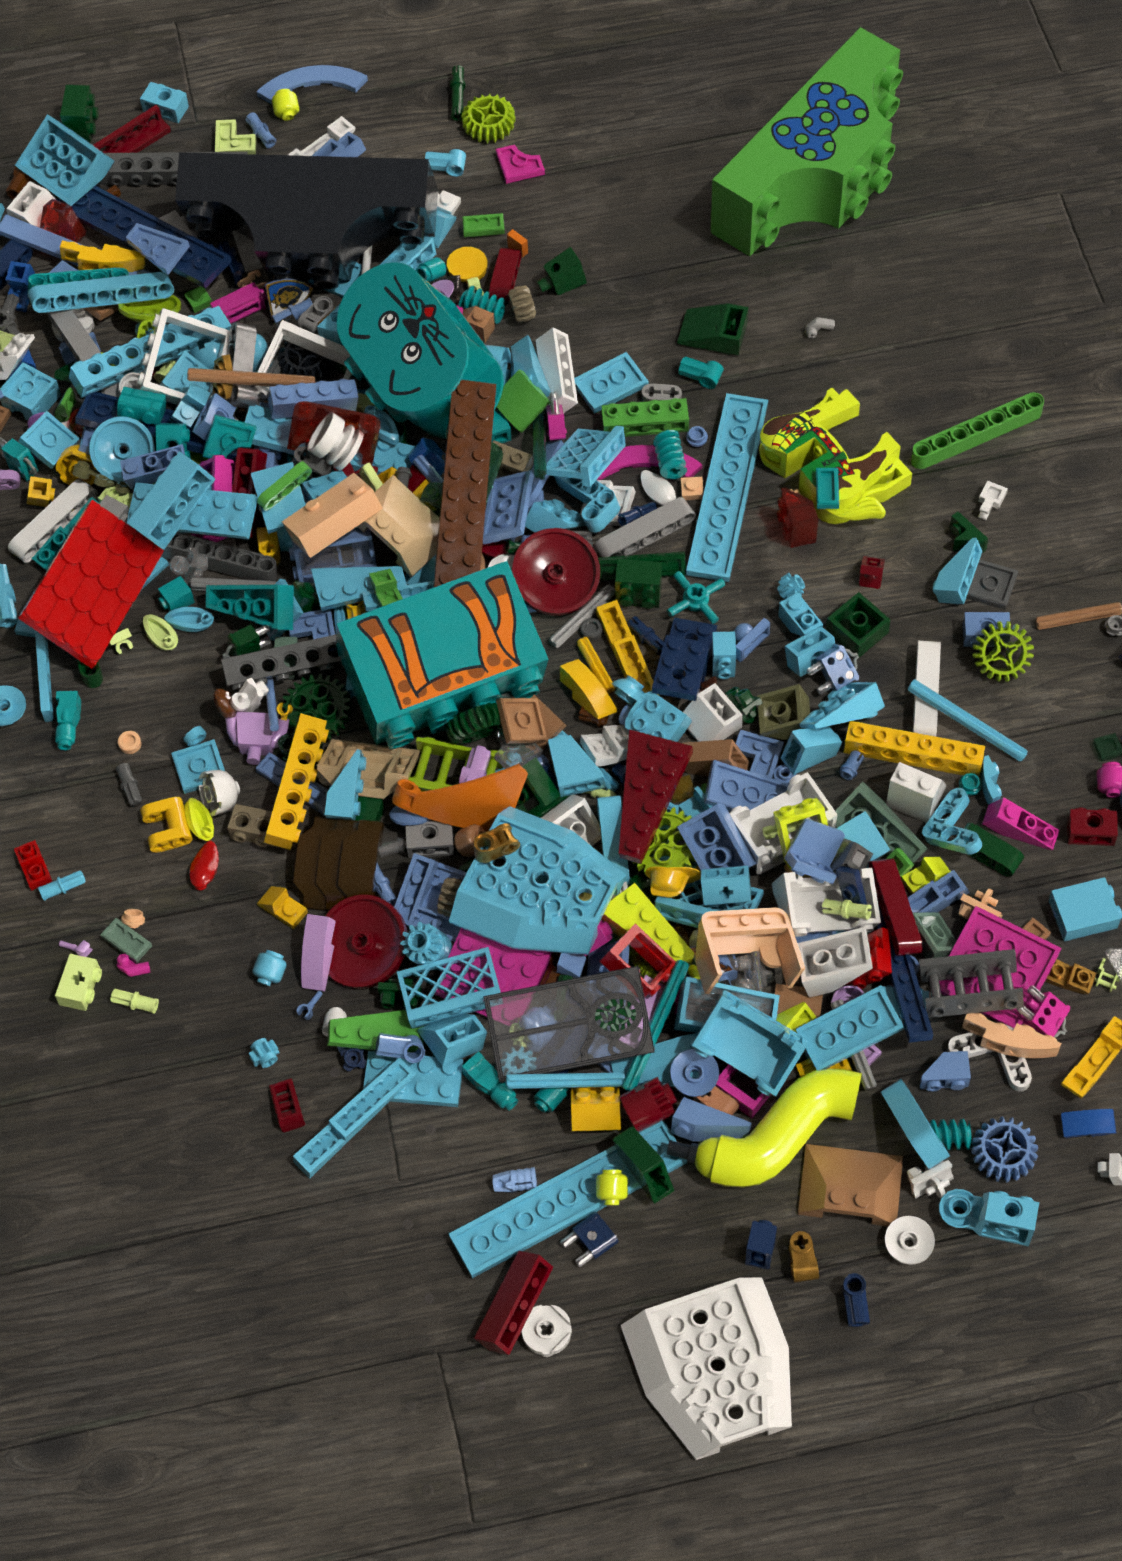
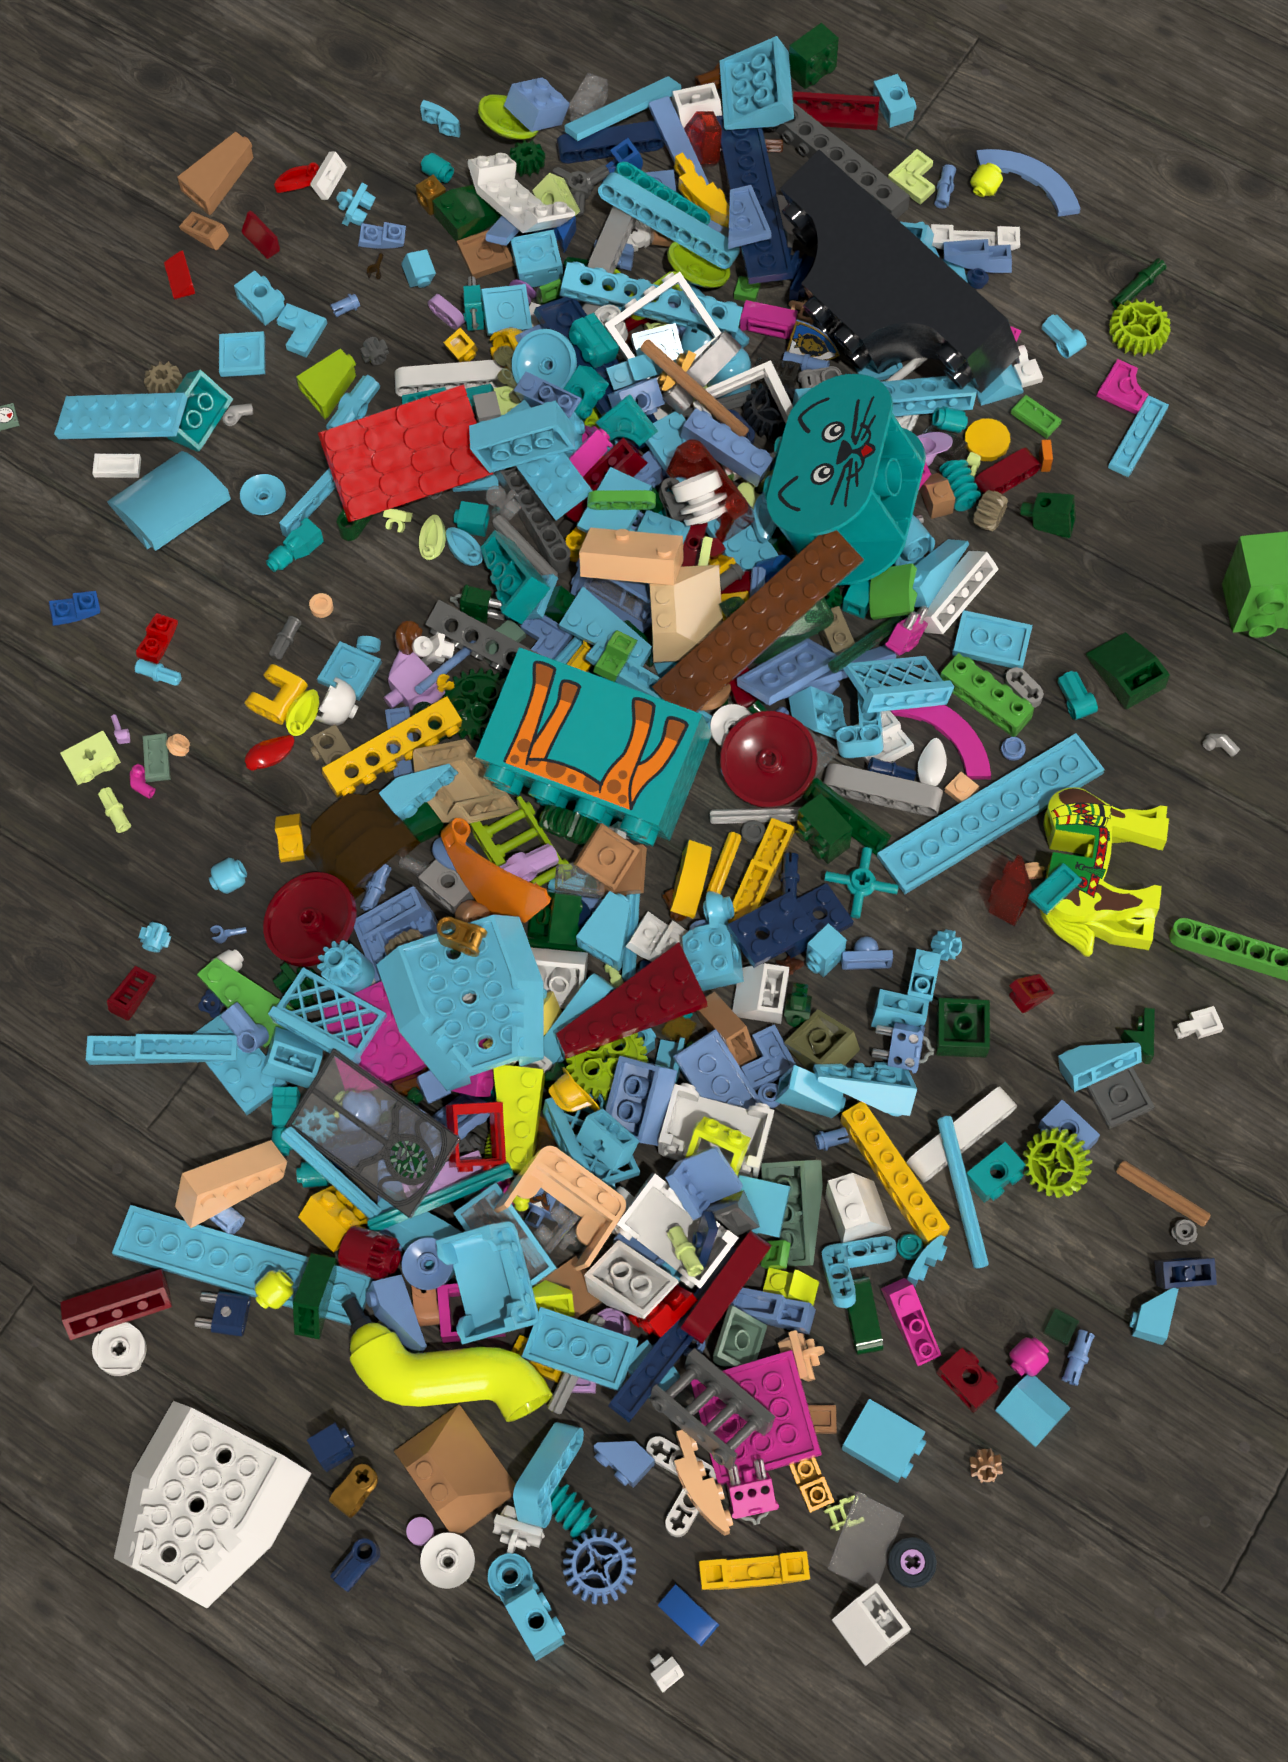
camera: 45 degrees right, 5 degrees up
lavender slope [301,914,336,992] -> none
teal piece [653,430,687,479] -> none
none -> light nougat wedge [175,1140,287,1229]
none -> lavender tile [406,1517,434,1546]
none -> teal brick [966,1142,1026,1203]
none -> medium azure tile [1108,395,1169,477]

